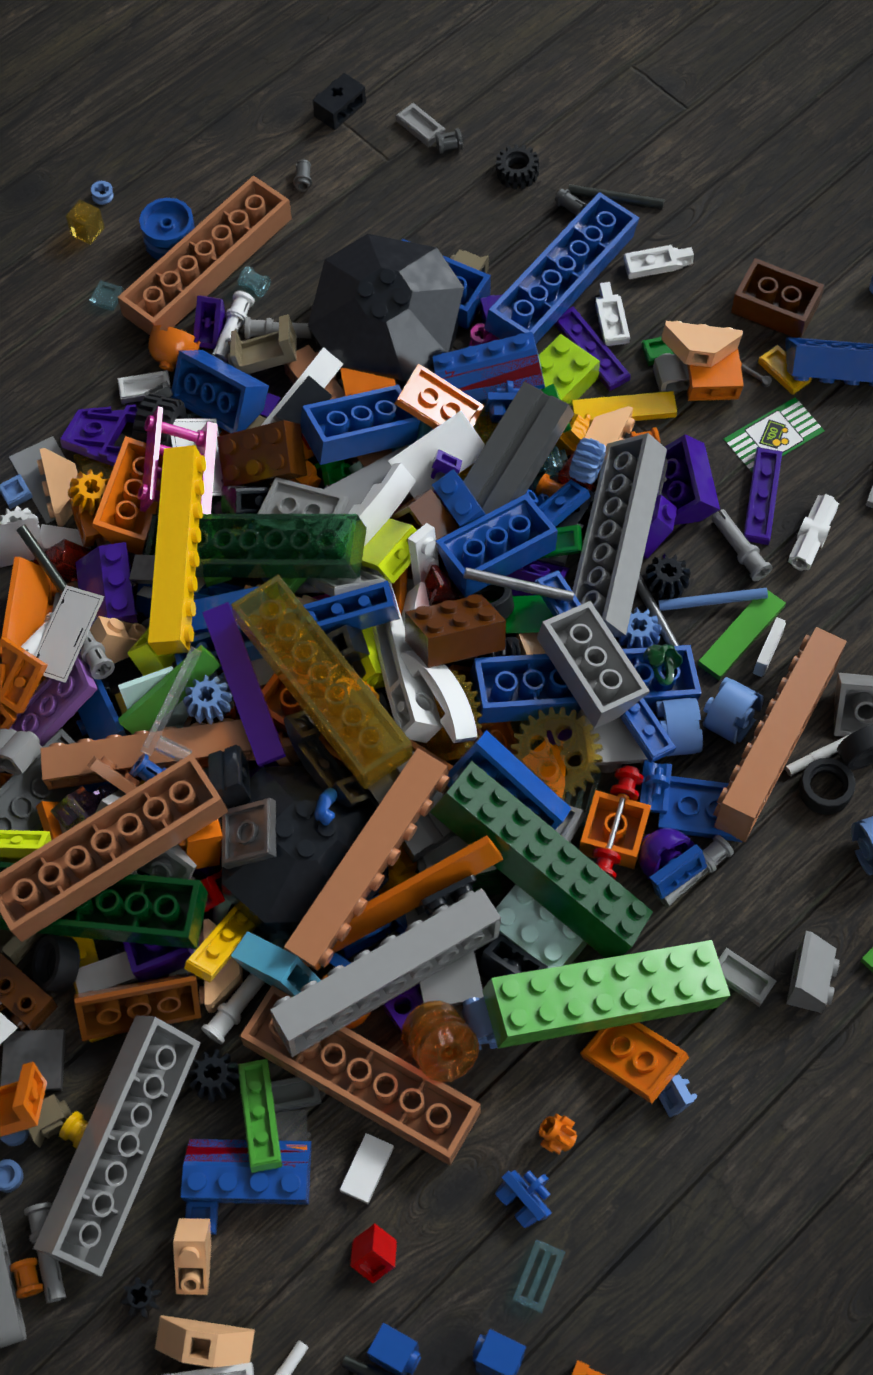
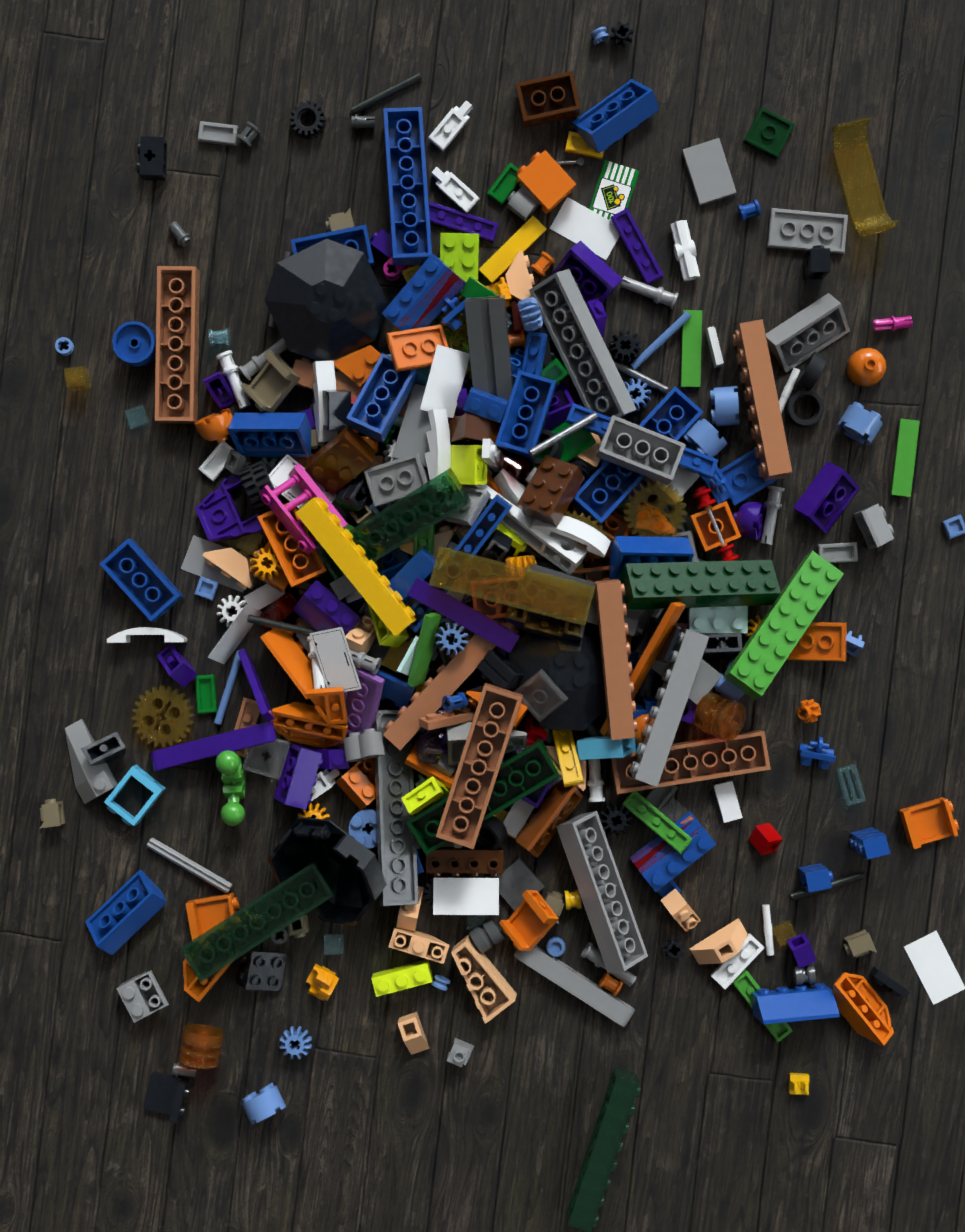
camera: 45 degrees left, 25 degrees up
clear piece [140,646,203,762] -> none
blue arm [314,788,338,826] -> none
dark purple tile [431,449,462,479] -> none
dark green piece [643,644,683,686] -> none
blue plate [650,844,707,899] -> none
light nougat slope [661,321,743,367] -> none
none -> white sticker [549,197,619,260]
none -> dark purple slope [793,462,860,534]

